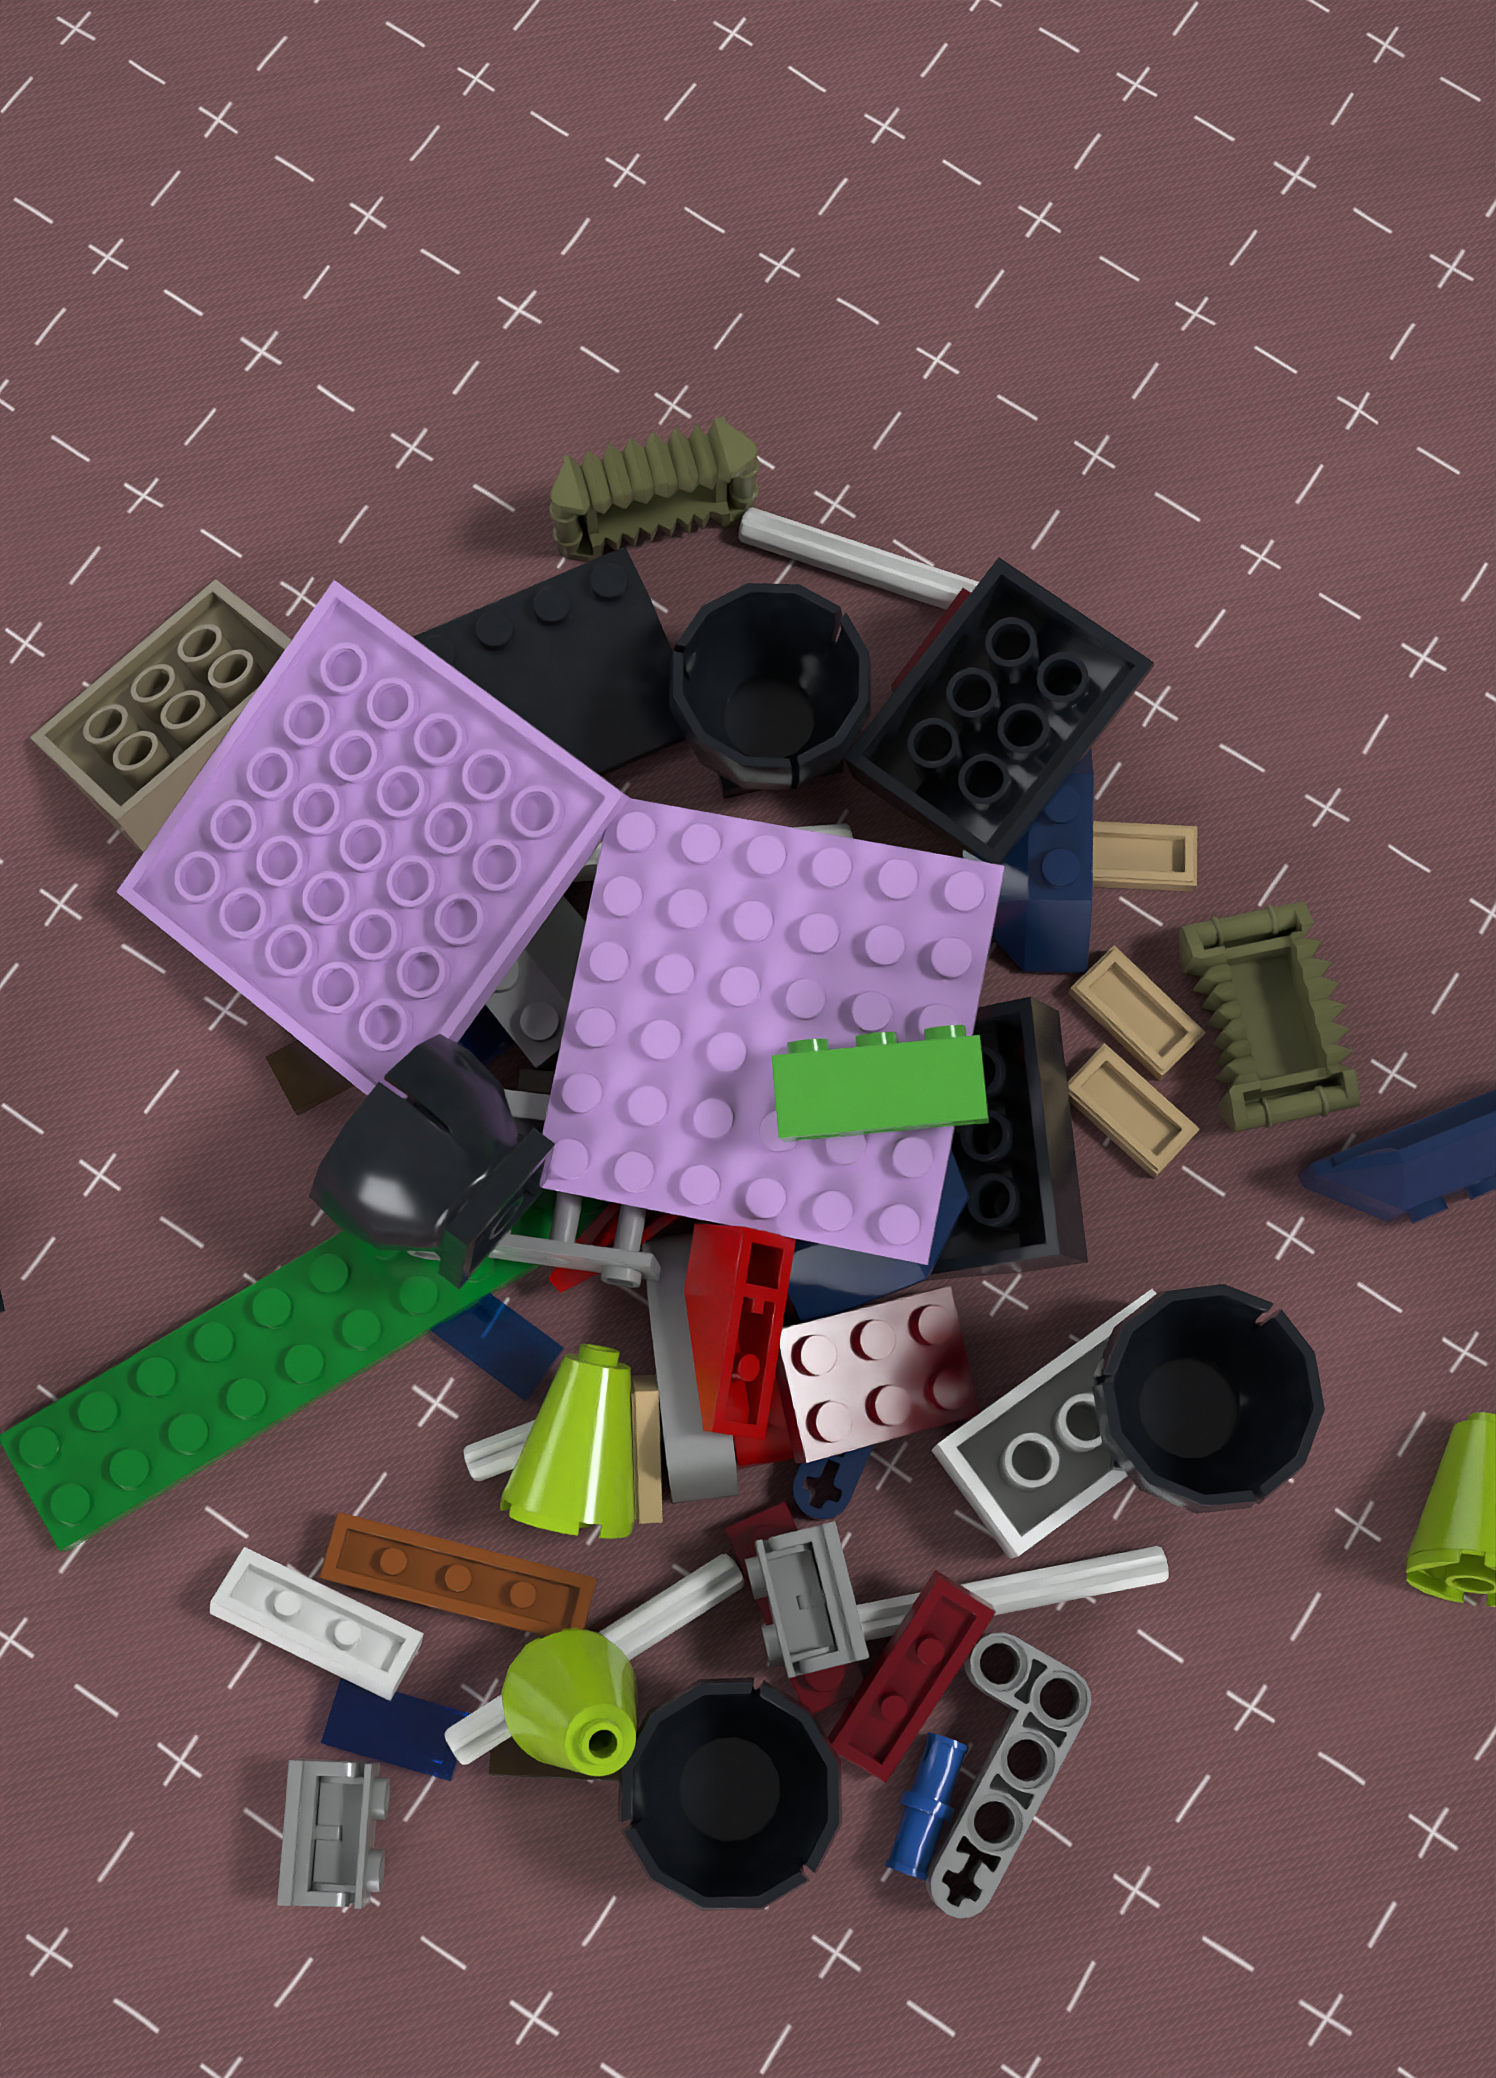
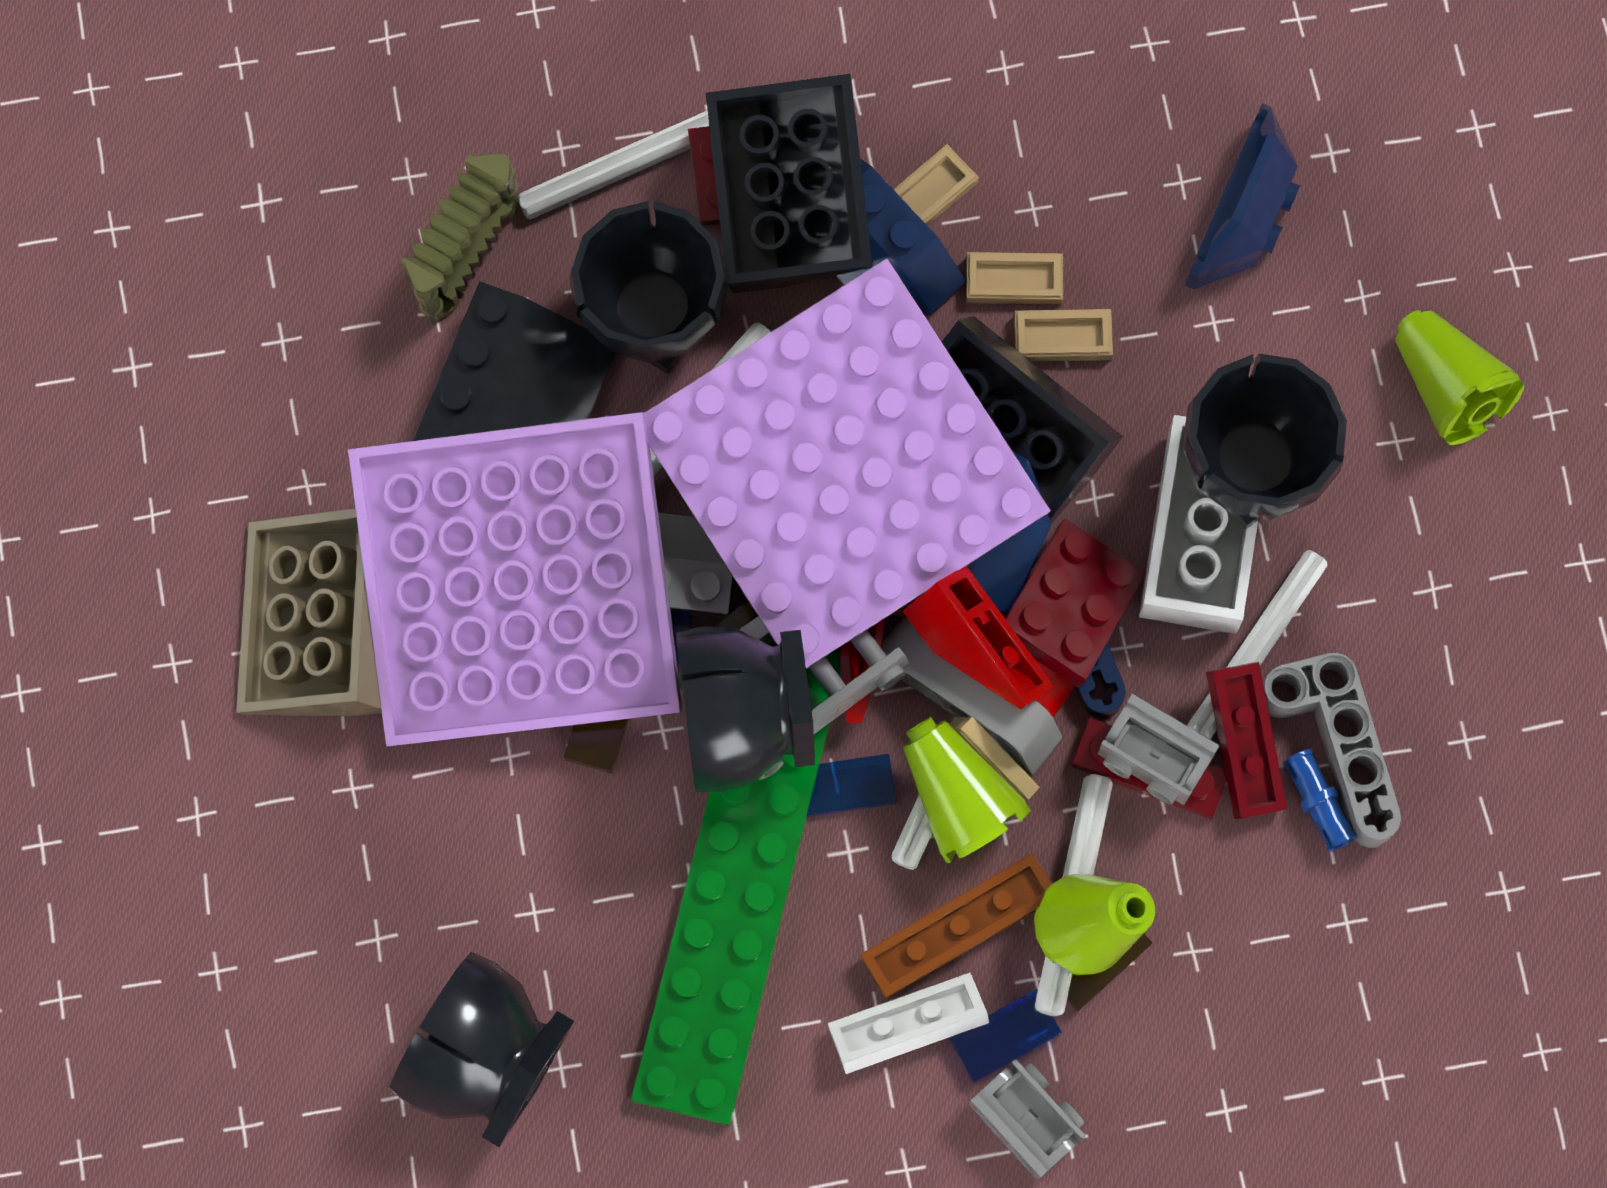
camera: 40 degrees left, 0 degrees up
black plate [618,1677,842,1911] -> none
bright green brick [771,1025,989,1142] -> none
olive piece [1179,901,1360,1133] -> none

